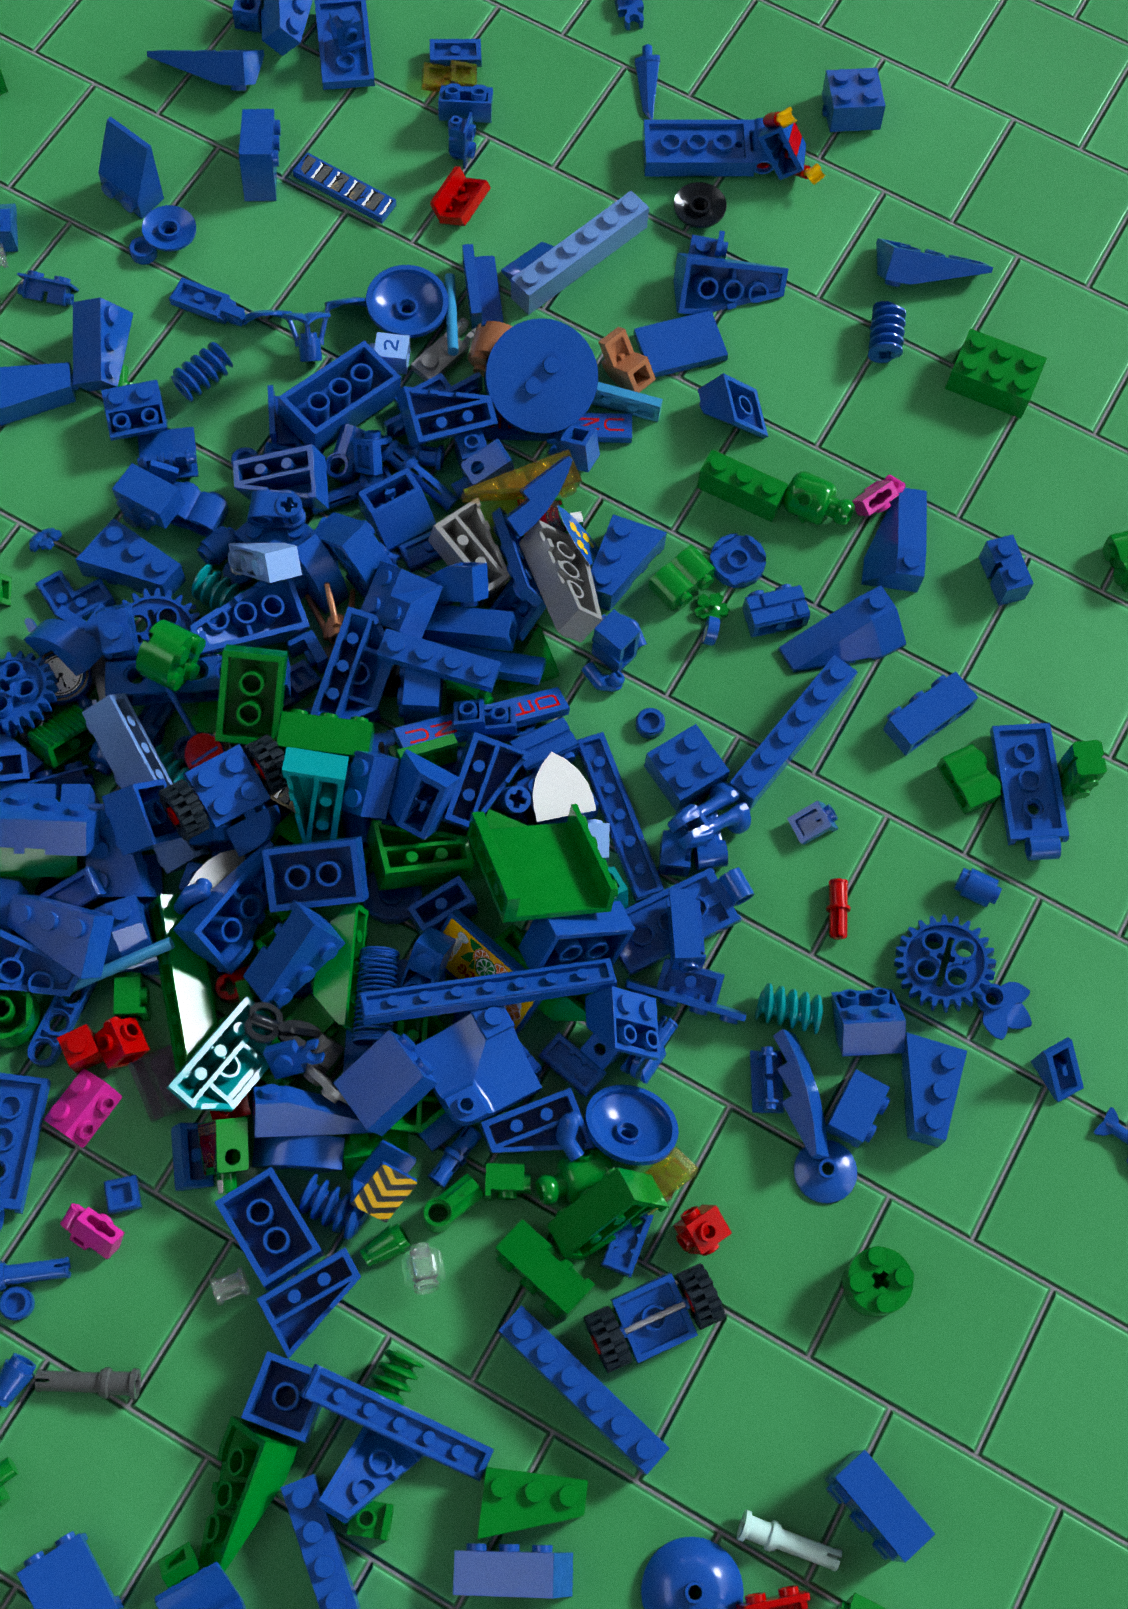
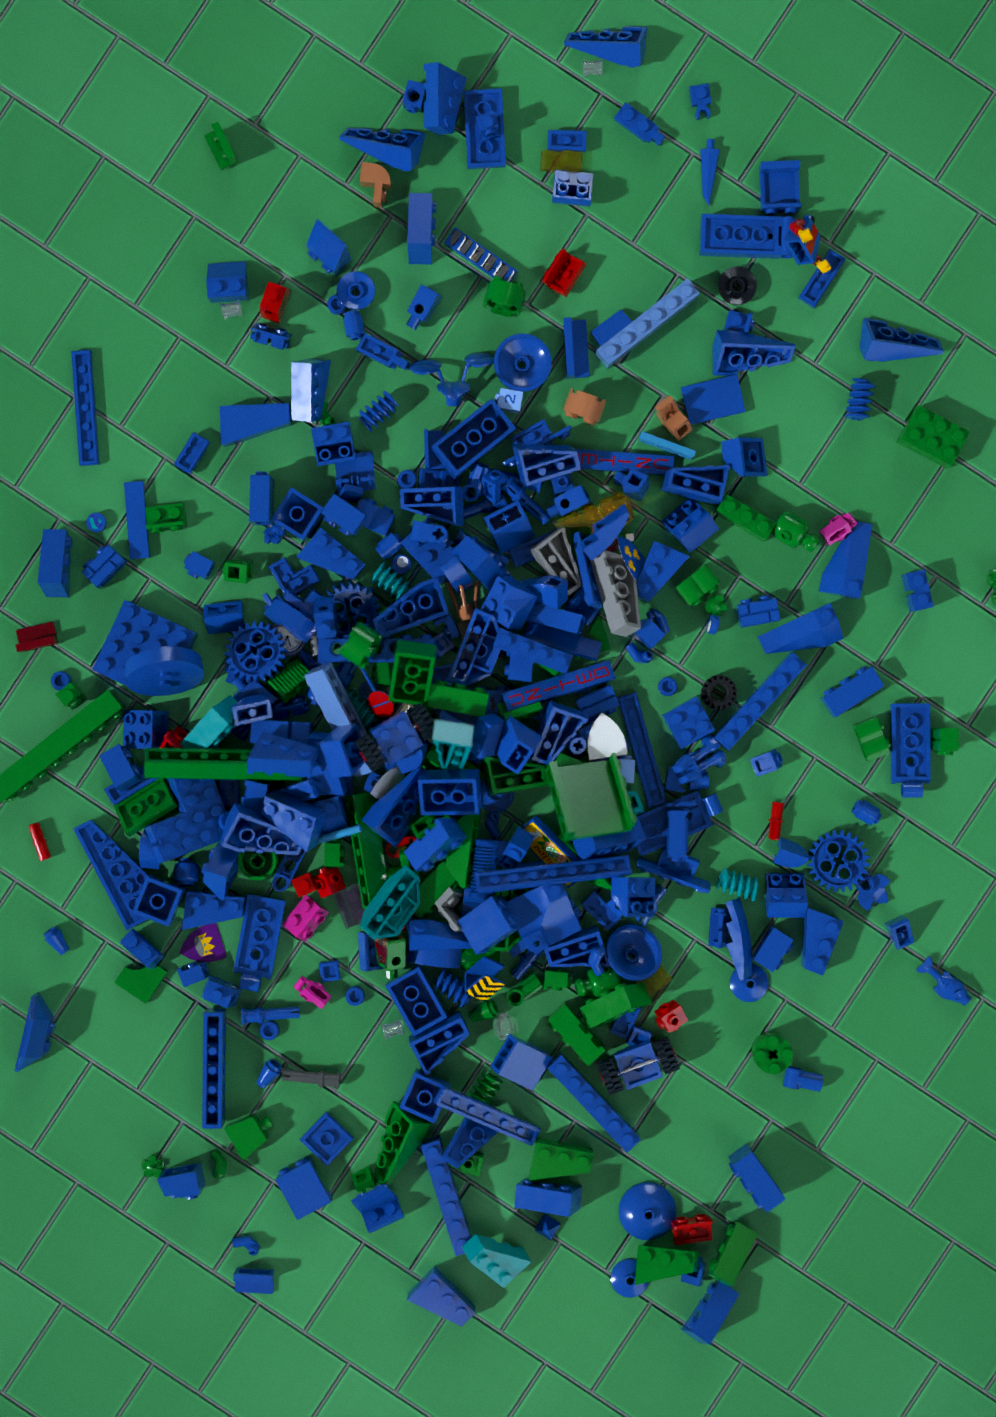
camera: 10 degrees right, 20 degrees up
blue arm [174,878,212,915] -> none
light blue slope [228,543,302,583] -> none
black piece [243,1002,321,1053] -> none
blue plate [263,1038,326,1080] -> none
blue brick [407,876,478,935] -> none
light grey hinge [411,318,476,381] -> none
dark azure bar [444,273,459,356] -> none
blue hinge [448,112,476,169] -> none
blue slope [453,699,517,735] -> none
blue brick [484,318,598,435] -> none
blue tile [709,533,766,588] -> none
light aqua pin [737,1510,842,1572] -> none
blue brick [822,68,886,132] -> none
none -> blue brick [249,471,275,526]
none -> red torso [260,281,292,324]
none -> blue slope [271,487,324,543]
none -> blue plate [300,1111,354,1166]
none -> blue brick [343,310,365,341]
none -> blue tile [346,986,365,1006]
none -> nougat brick [360,162,392,208]
none -> blue torso [406,284,443,330]
none -> green brick [483,276,526,317]
none -> blue arm [485,811,502,839]
none -> blue brick [490,1034,552,1091]
none -> blue hinge [614,102,665,146]
none -> blue plate [625,1025,652,1049]
none -> blue wedge [661,464,730,506]
none -> blue slope [661,498,719,553]
none -> black tyre [701,675,737,710]
none -> blue panel [759,160,802,215]
none -> blue brick [773,837,809,868]
none -> blue piece [783,1066,823,1092]
none -> blue tile [798,249,846,308]

